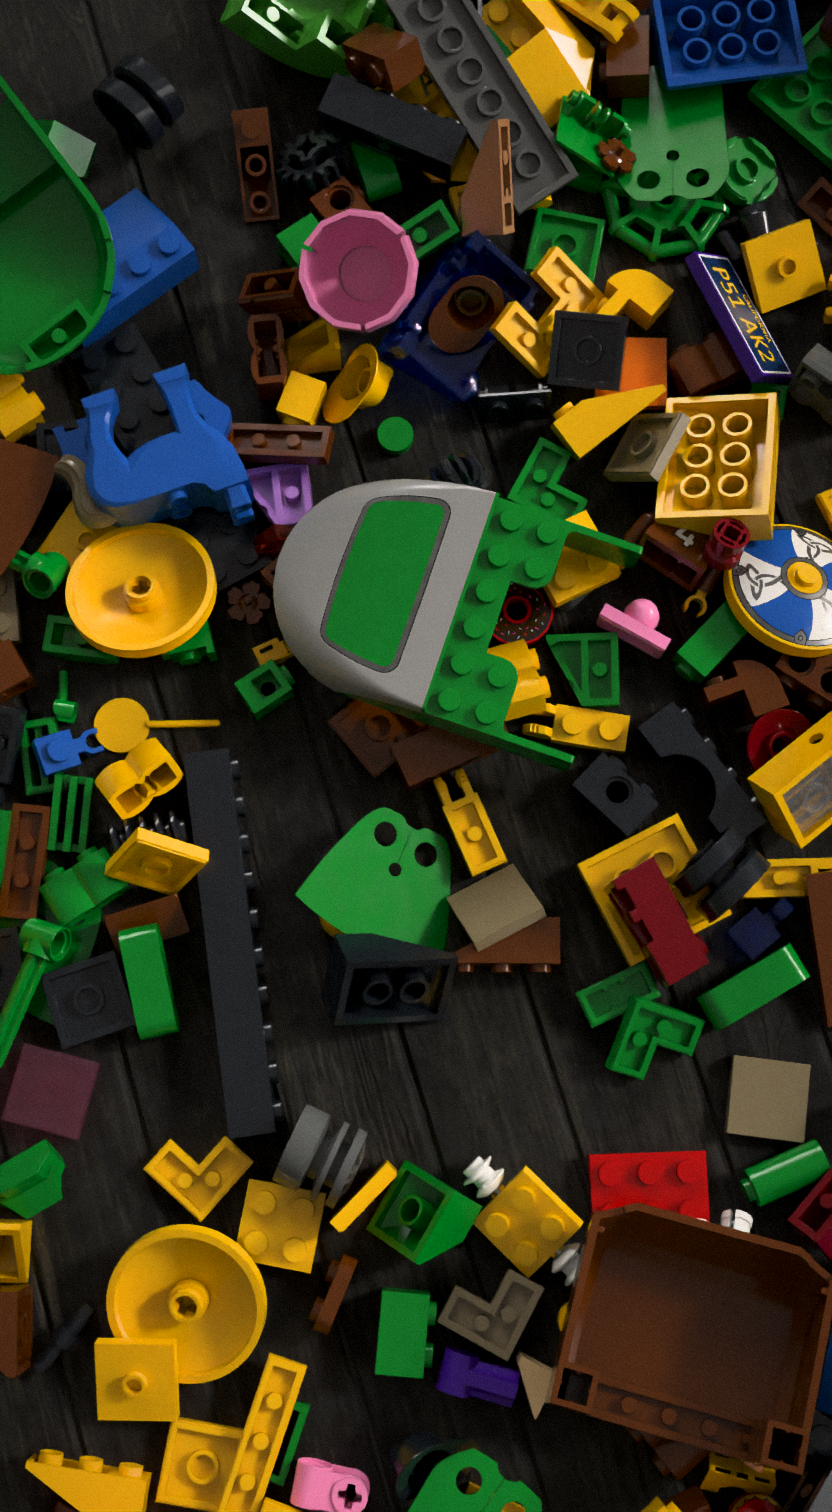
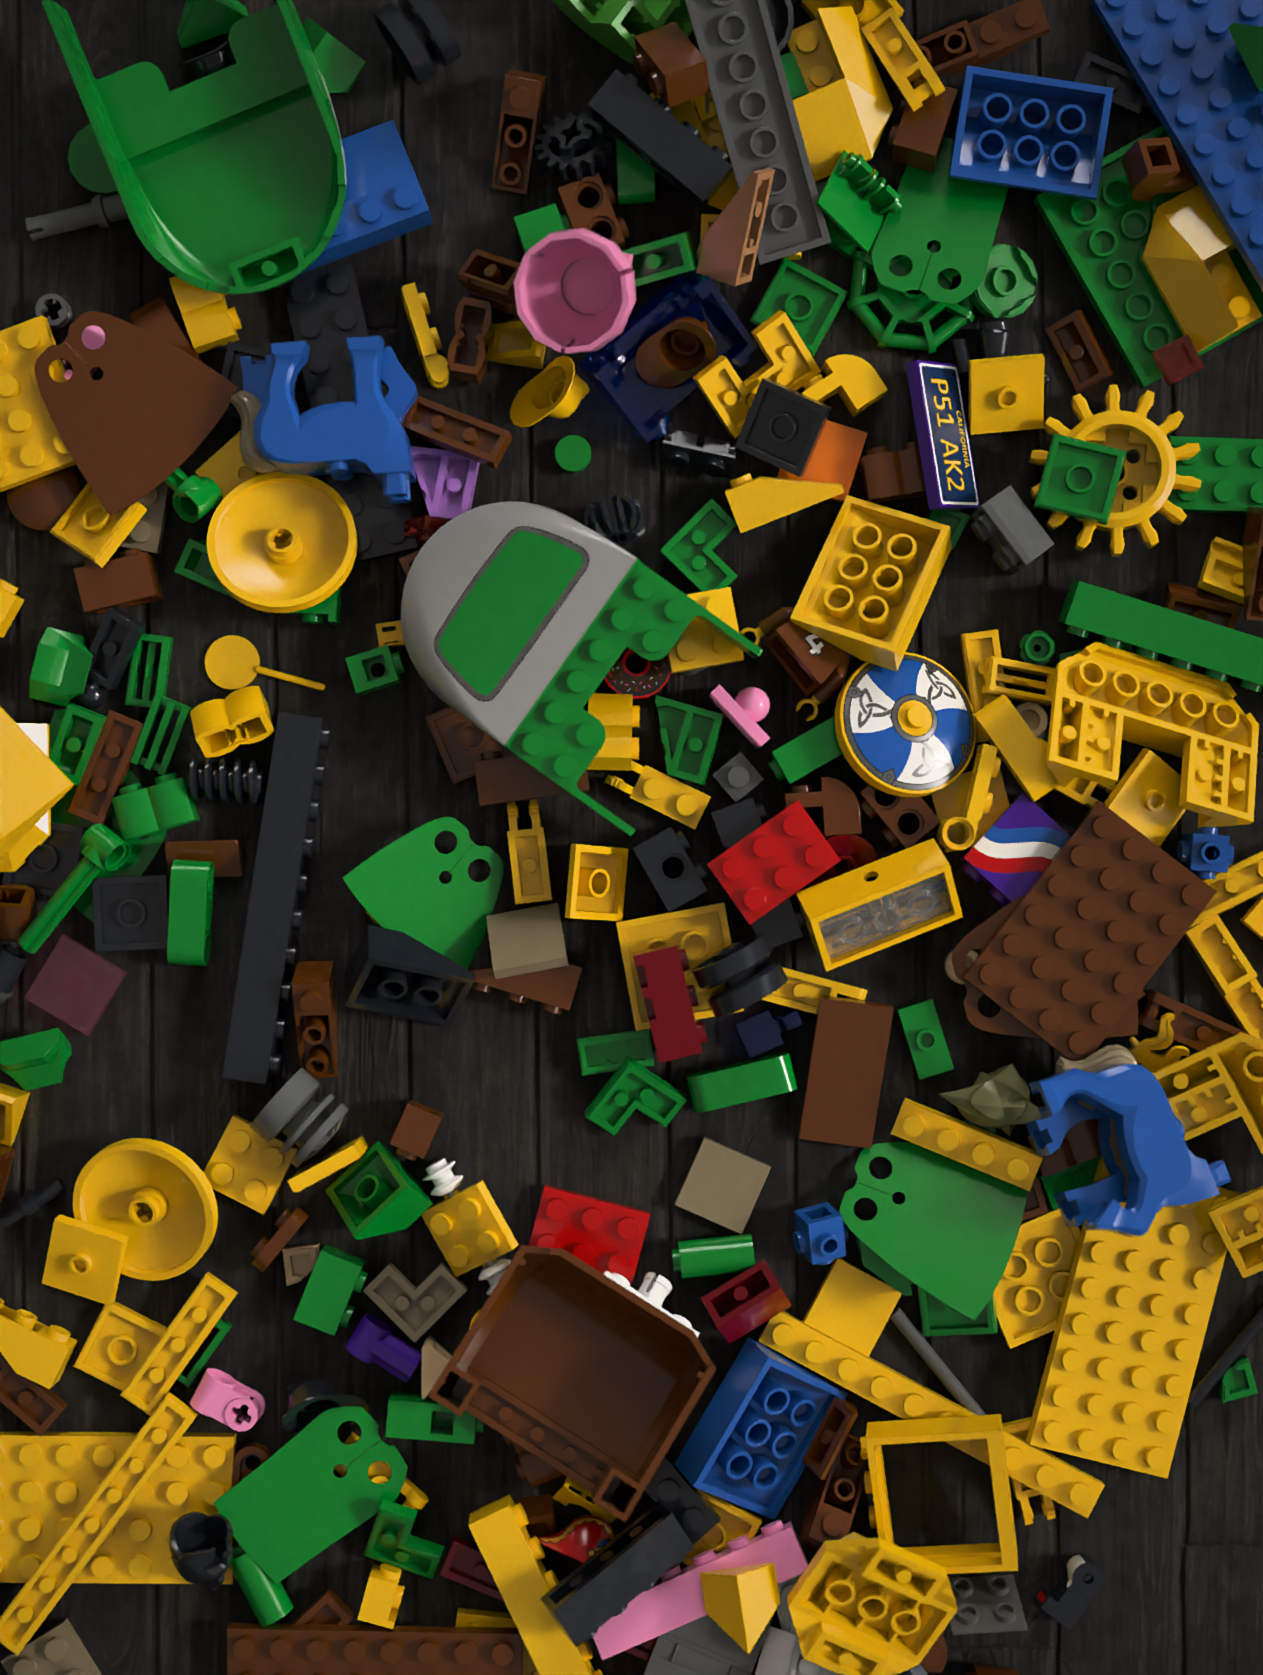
camera: 20 degrees right, 10 degrees up
blue plate [31,727,104,778] -> none
green hand [53,670,78,724] -> none
yellow plate [104,827,209,895] -> none
yellow tile [143,1135,255,1222] -> none
reddish brown plant [227,581,271,626] -> none
yellow brick [276,370,328,425] -> none
reddish brown plant [596,137,637,175] -> none
dark tan tile [603,412,691,482] -> none
dark red wheel [702,518,750,571] -> none
none -> tan tile [282,1243,321,1286]
none -> reddish brown slope [291,961,338,1078]
none -> green brick [385,1391,484,1444]
none -> reddish brown brick [390,1099,444,1160]
none -> yellow hinge [401,282,450,390]
none -> yellow slope [565,844,629,921]
none -> red plate [706,800,841,925]
none -> dark grey plate [712,752,764,803]

